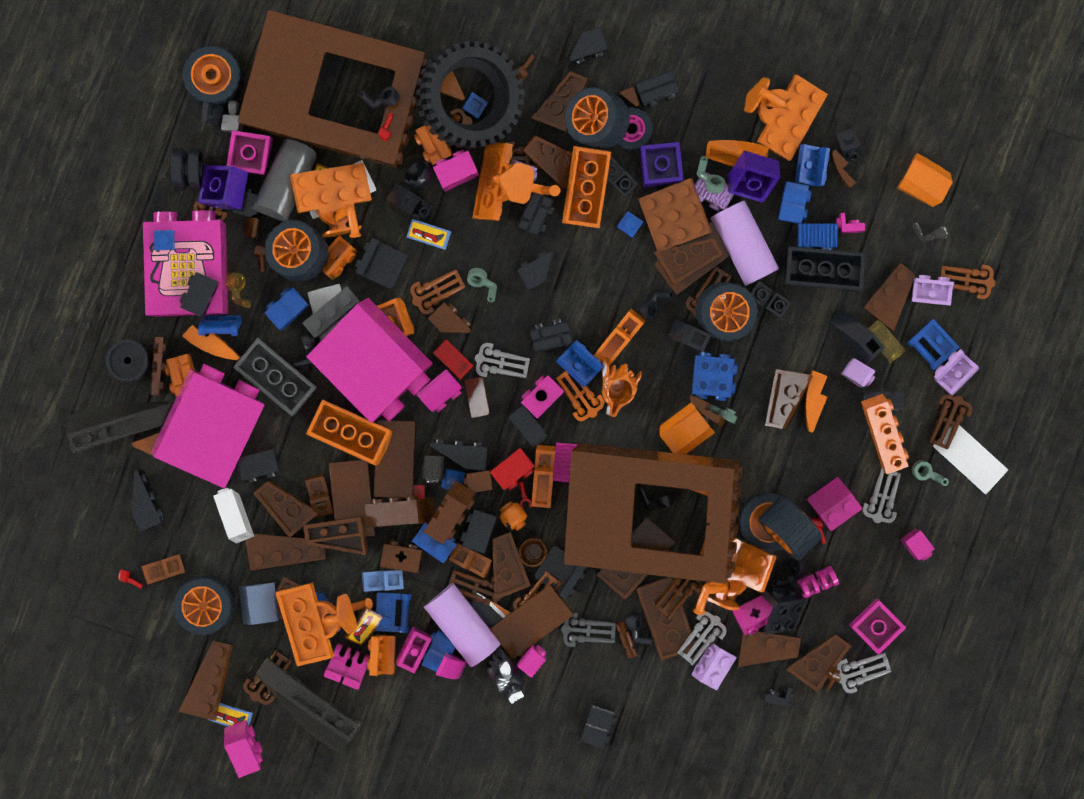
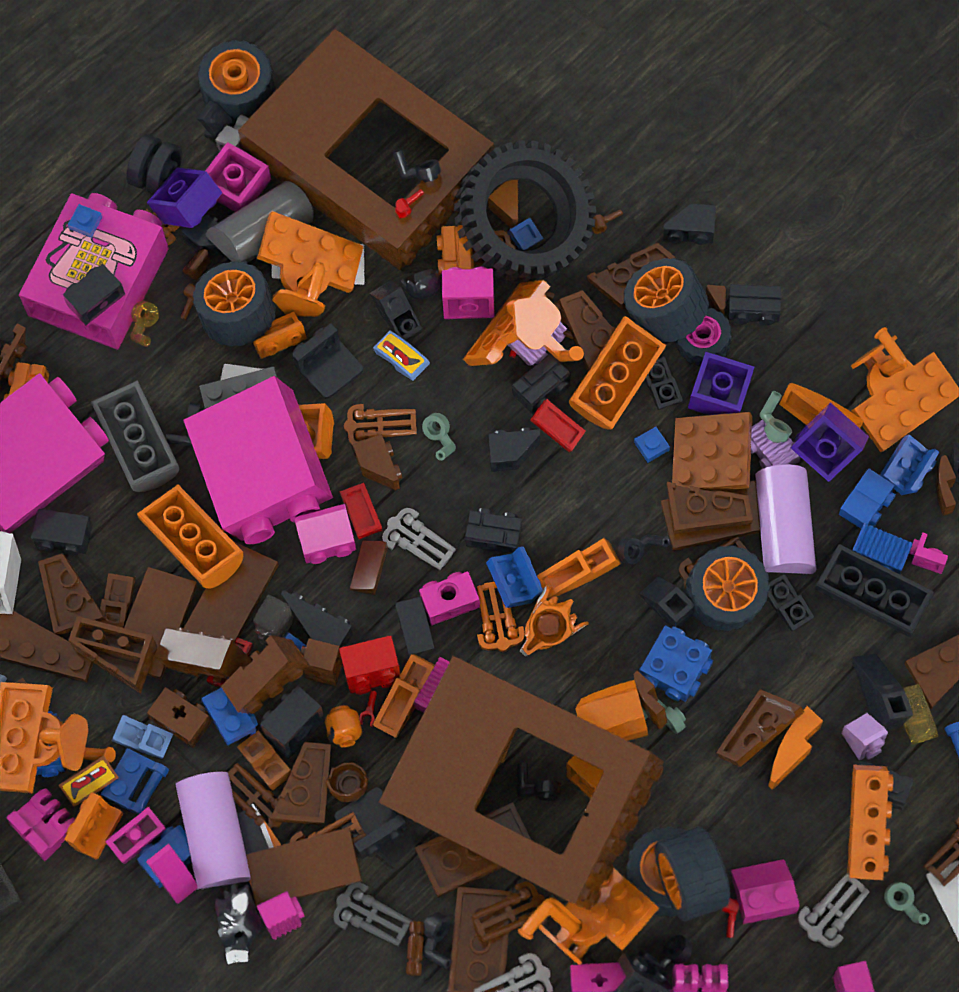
camera: 25 degrees right, 20 degrees down
orange slope [183,325,241,361] -> none
blue plate [198,315,242,336] -> none
blue brick [265,288,309,331] -> none
none -> red tile [530,400,586,452]

